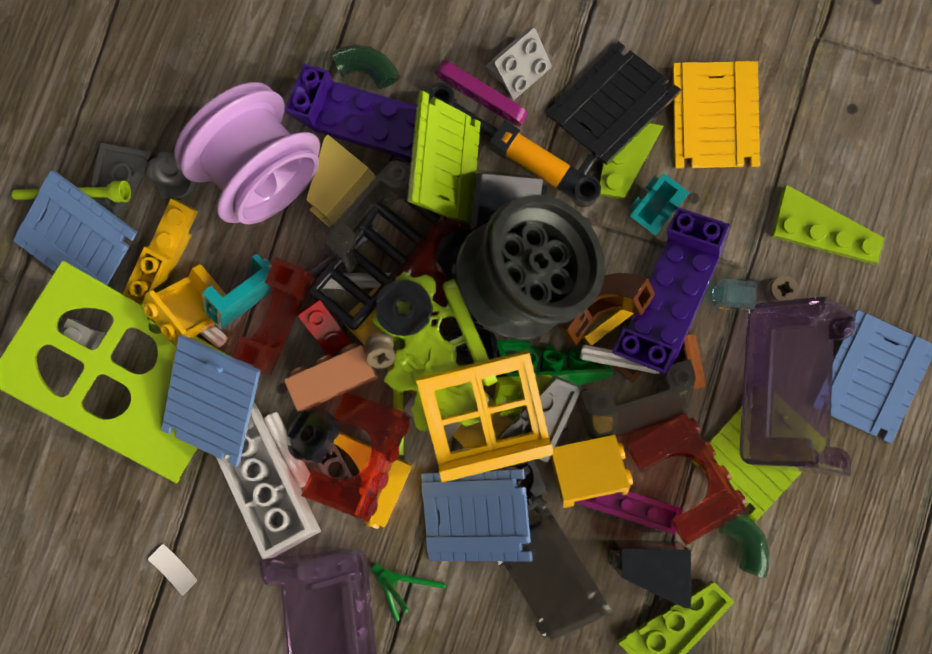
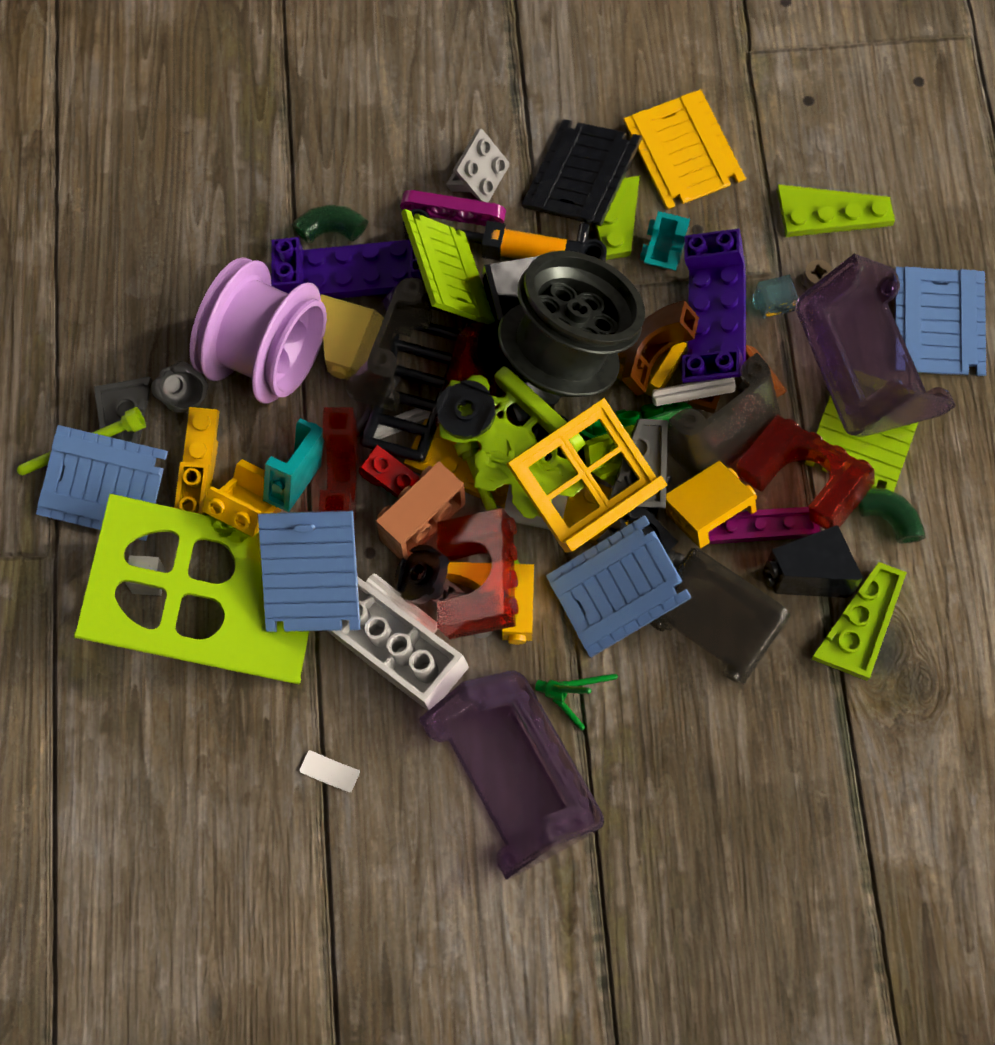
camera: 25 degrees left, 15 degrees down
dark tan wheel [366,333,395,368] -> none

